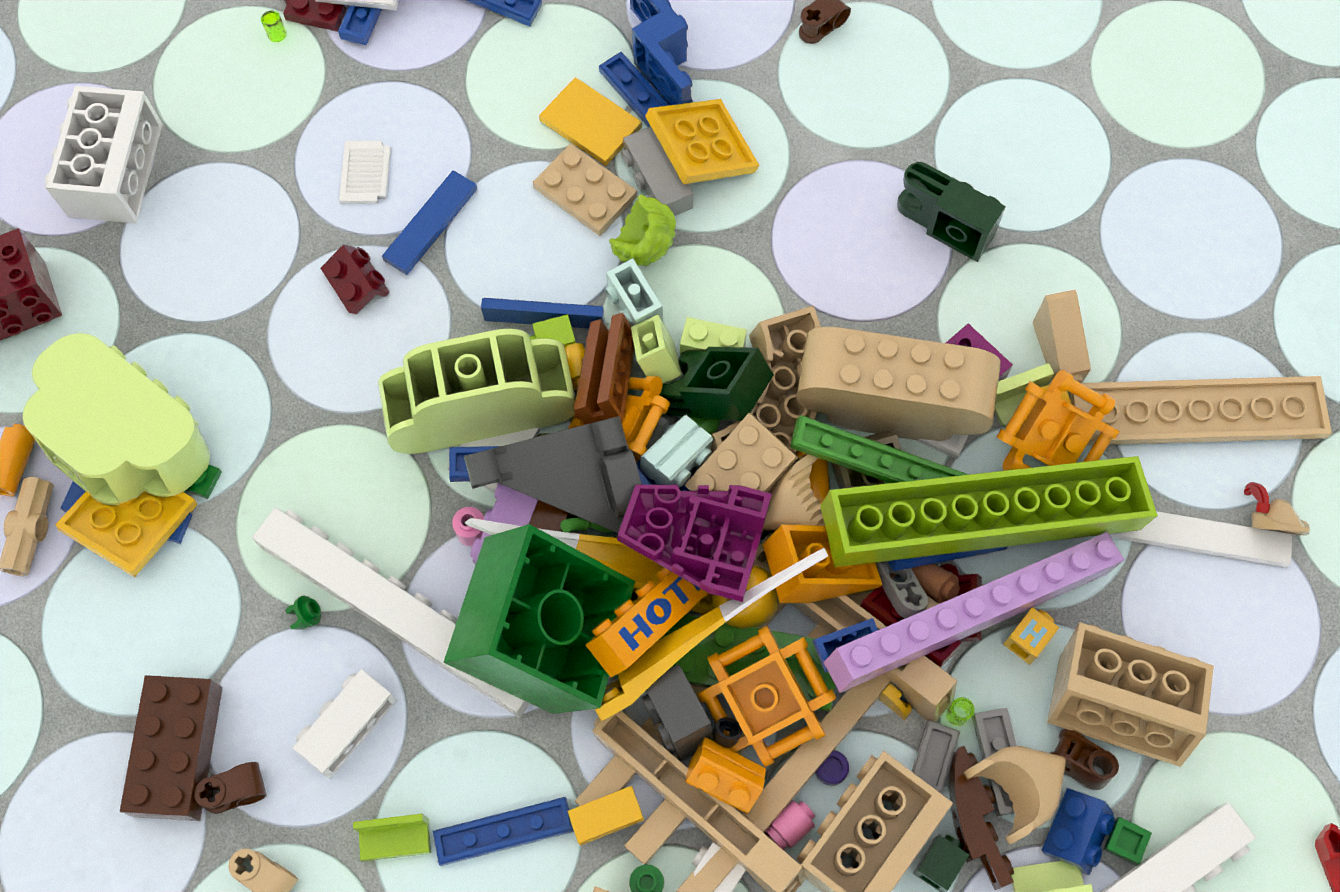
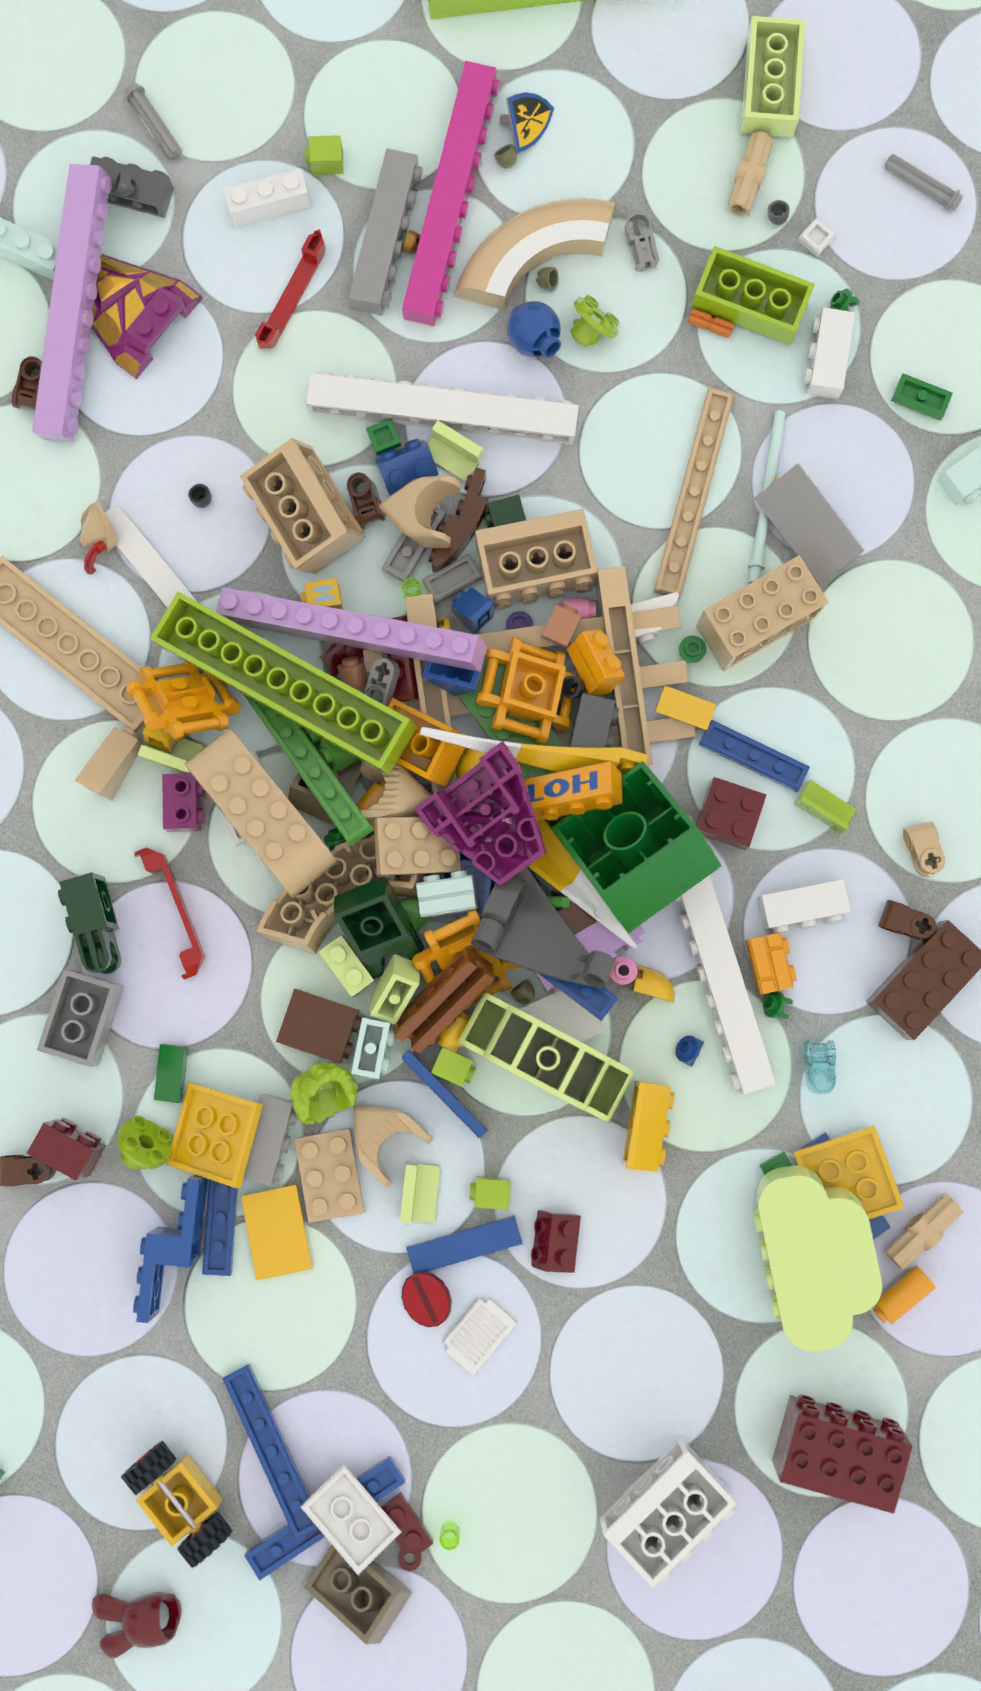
camera: 140 degrees left, 15 degrees up
none -> dark red brick [27,1118,106,1181]
none -> light grey brick [37,969,124,1067]
none -> lime plate [117,1115,172,1170]
none -> red piece [134,847,205,980]
none -> green slope [154,1044,188,1103]
none -> black hinge [188,484,212,508]
none -> reddish brown brick [276,988,363,1064]
none -> tan animal [353,1104,434,1187]
none -> yellowish green panel [400,1162,440,1223]
none -> red piece [401,1271,452,1327]
none -> blue slope [451,587,494,635]
none -> lime brick [469,1176,511,1210]
none -> nougat brick [541,603,581,649]
none -> yellow slope [622,1080,674,1171]
none -> yellow brick [631,965,675,1003]
none -> blue plate [675,1035,704,1067]
none -> dark red brick [696,777,767,850]
none -> light orange brick [745,933,796,995]
none -> clear light blue piece [803,1040,836,1094]

